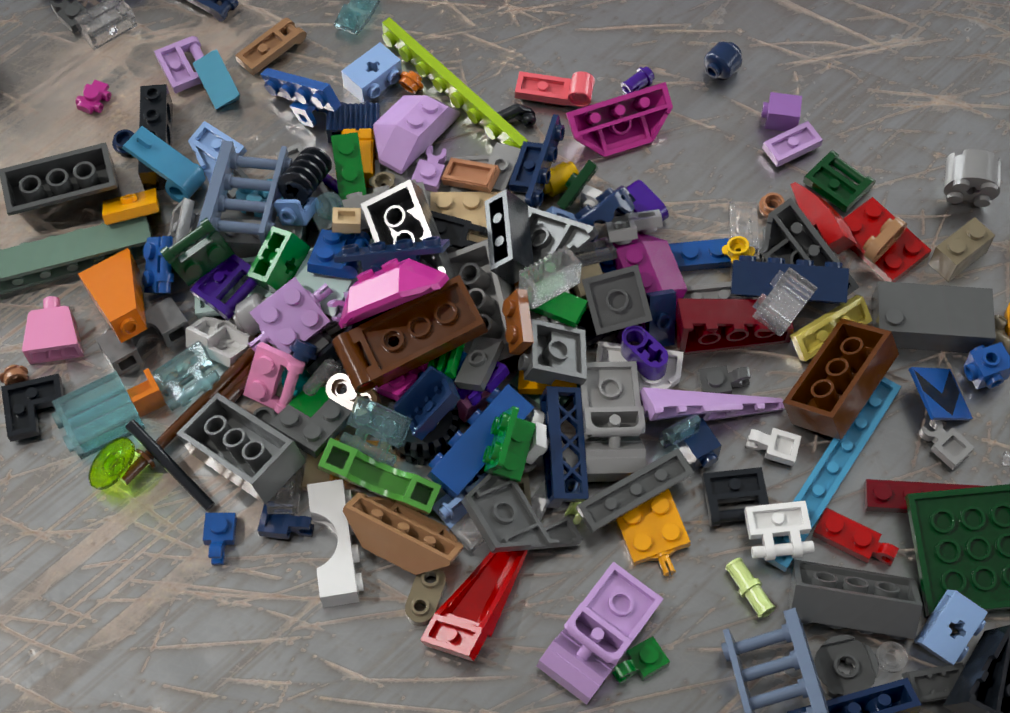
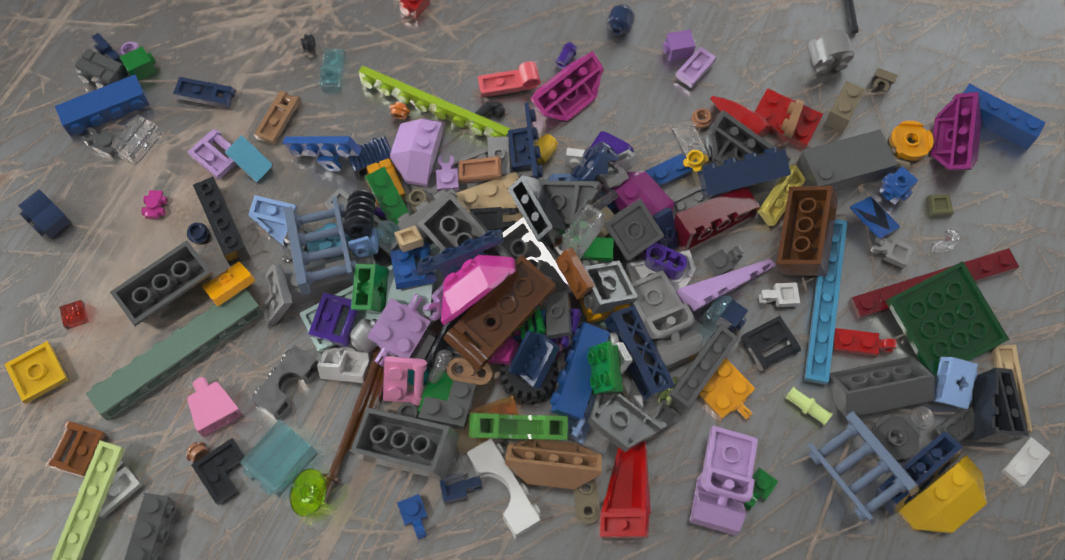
camera: 25 degrees left, 5 degrees up
orange slope [78,248,147,343] -> none
dark azure door [122,126,206,203] -> none
black bar [125,419,215,511] -> none
orange panel [126,368,166,418] -> none
blue plate [142,236,174,294] -> none
clear light blue plate [152,341,221,411] -> none
dark green plate [160,217,235,286] -> none
dark blue plate [289,339,318,363] -> none
clear light blue plate [340,396,412,466] -> none
light blue brick [341,42,402,102] -> none
dark green plate [557,160,599,210] -> none
white plate [744,501,814,561] -> none
clear brick [752,267,818,336] -> none
dark green plate [803,150,876,213] -> none

